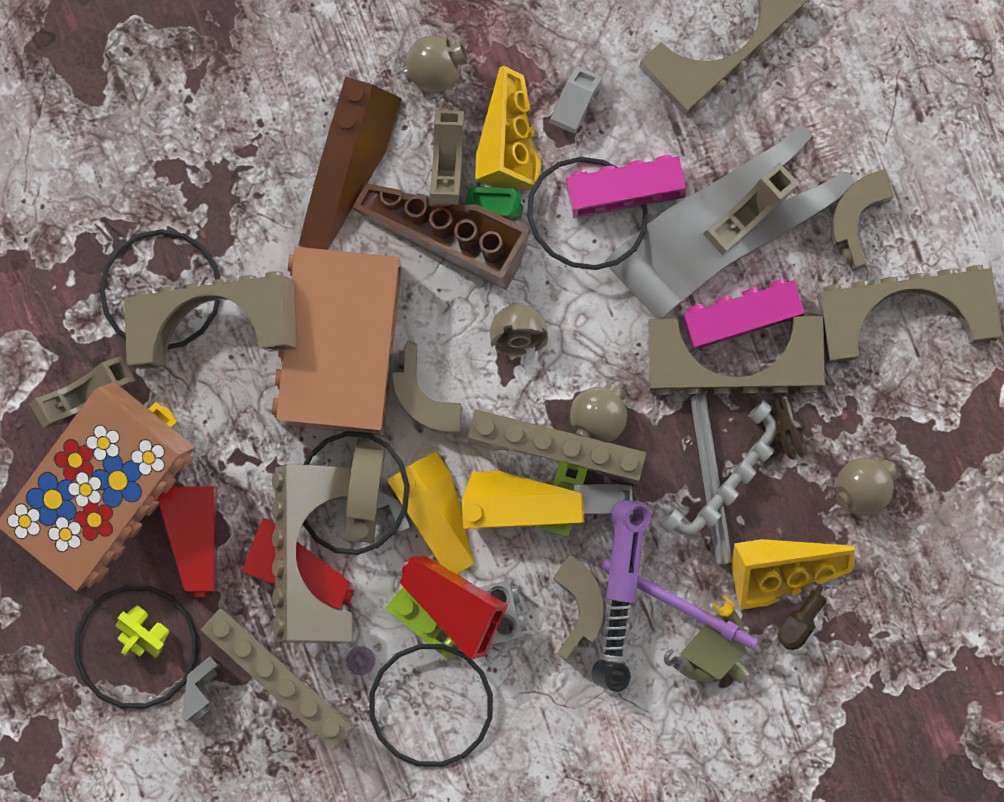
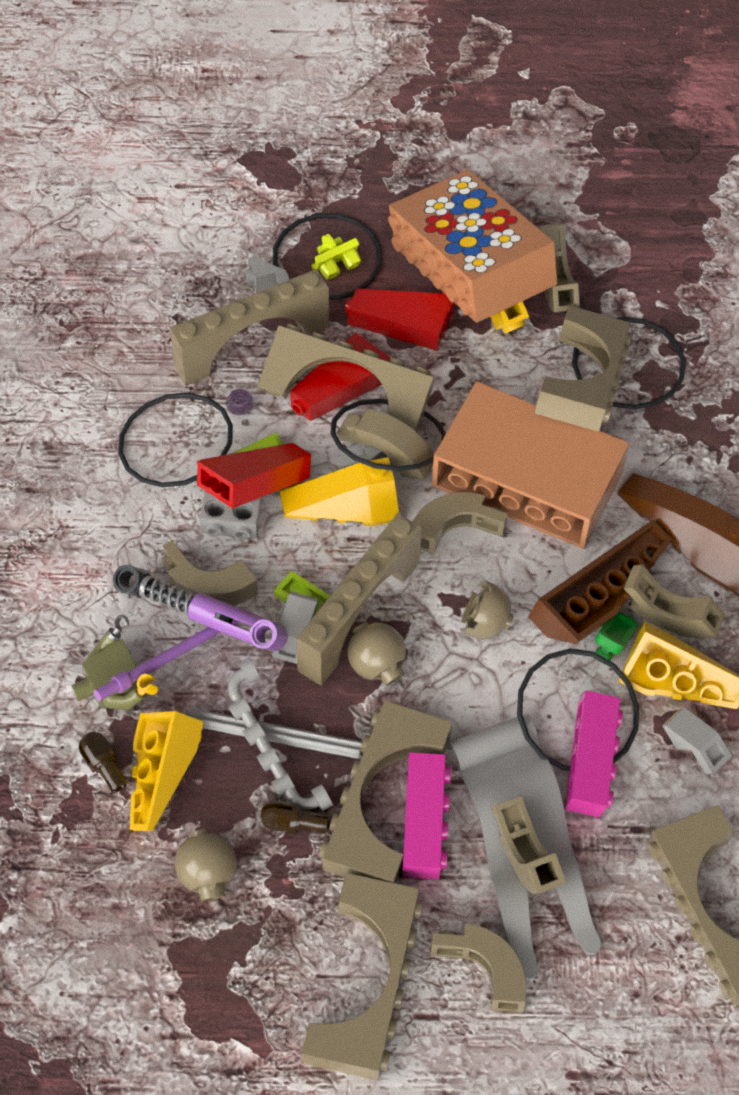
camera: 105 degrees right, 25 degrees down
yellow wedge [462,470,584,530] -> none

